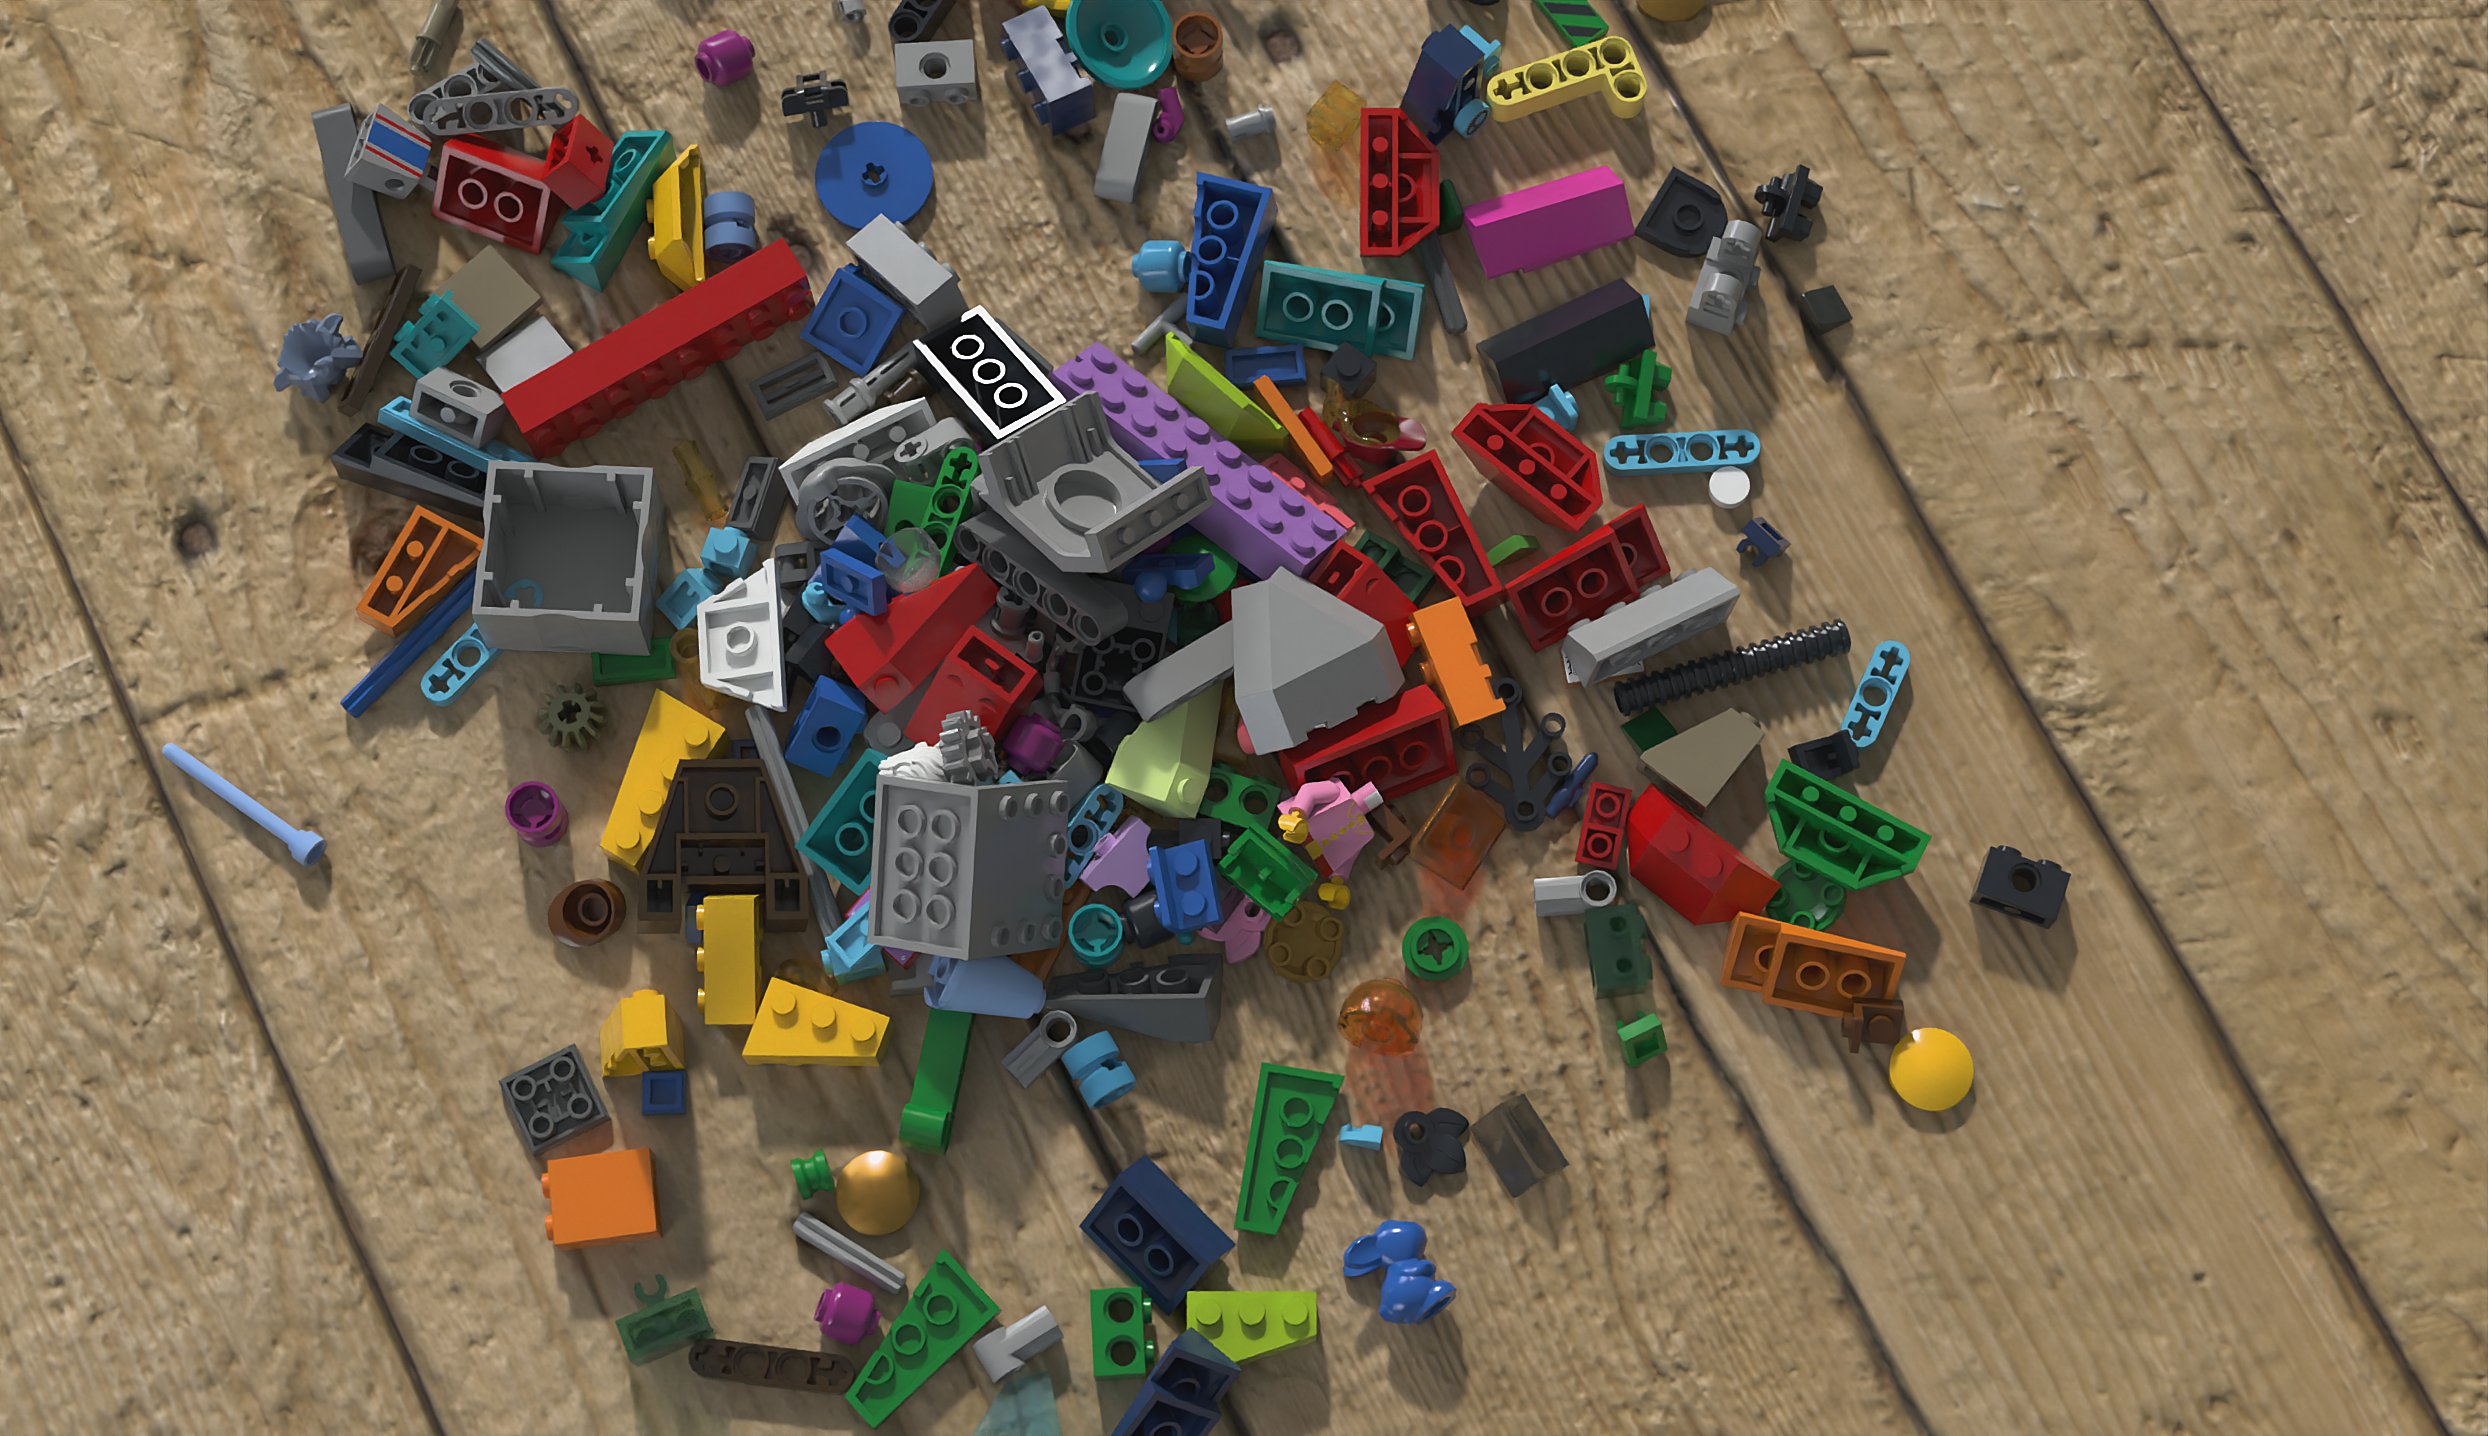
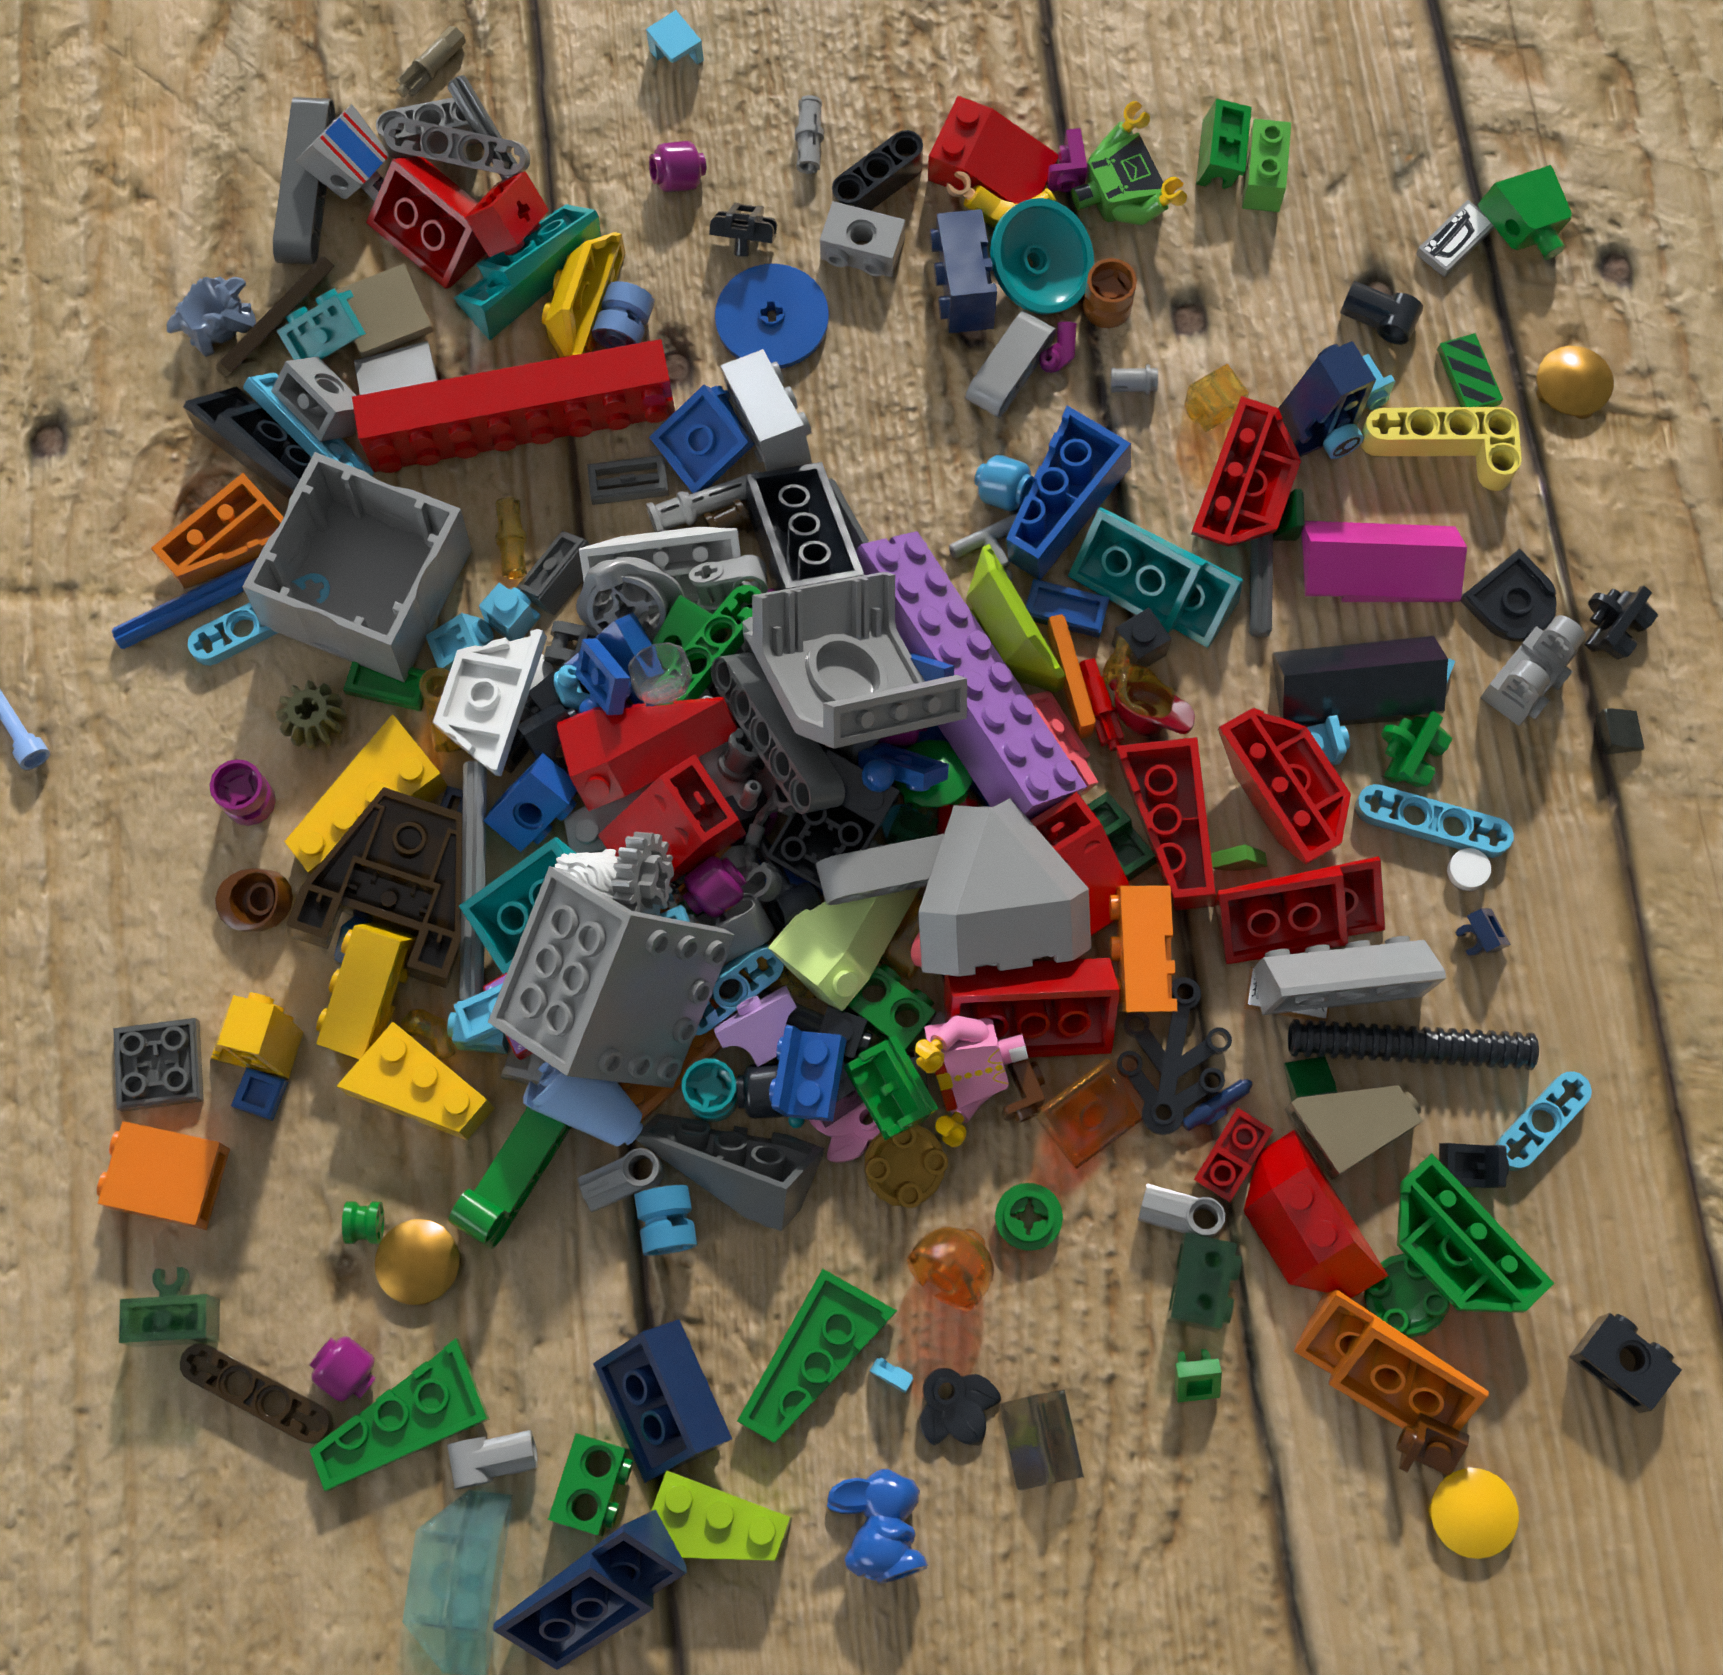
camera: 20 degrees right, 0 degrees up
light grey axle [792,1213,907,1295] -> none

